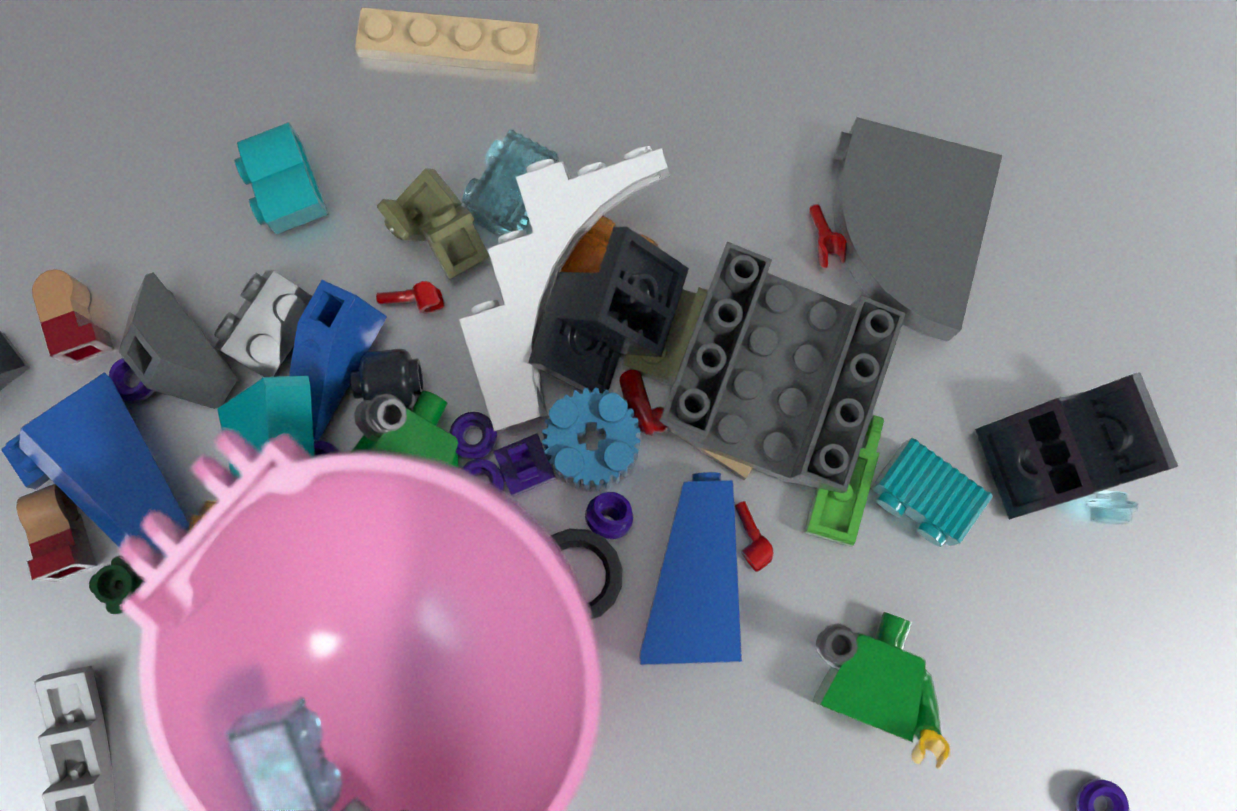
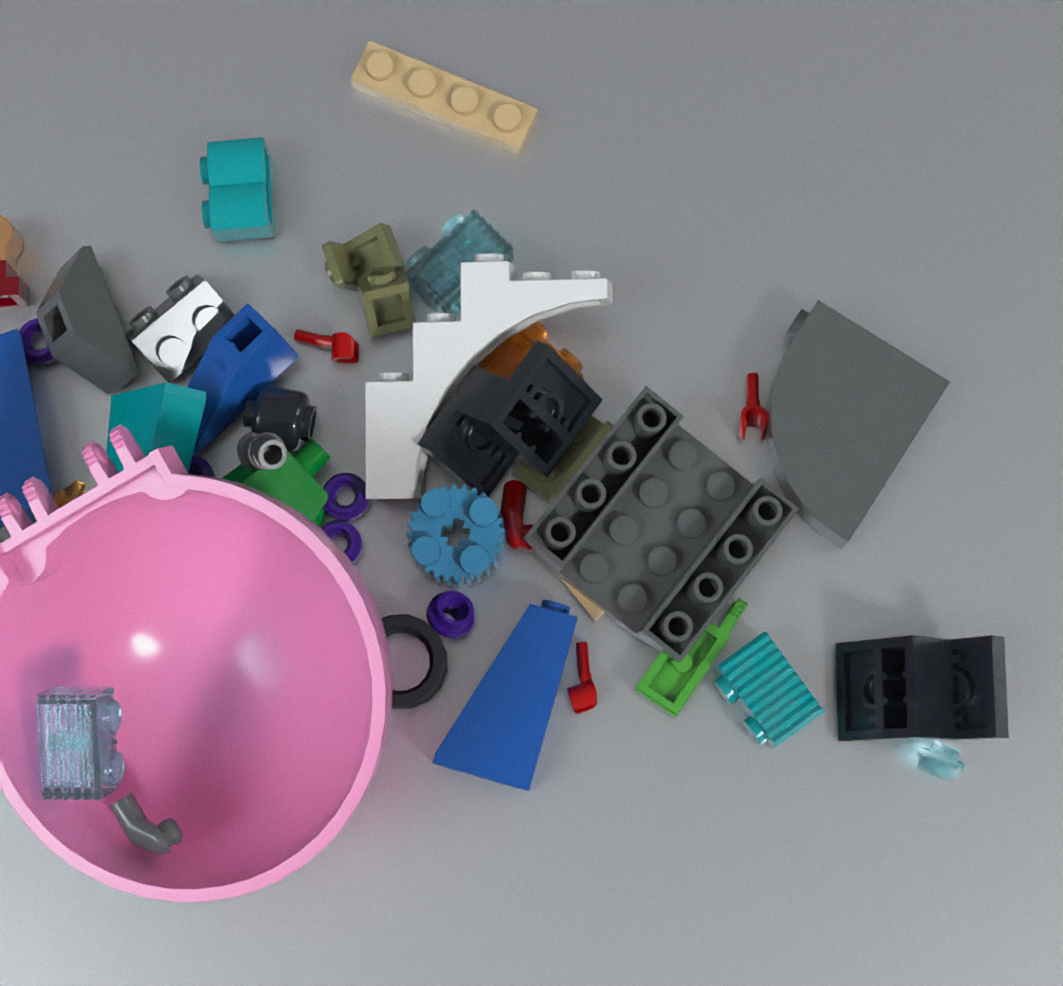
camera: 20 degrees right, 0 degrees up
dark purple tile [493,433,556,497] -> none
green torso [812,612,950,769] -> none

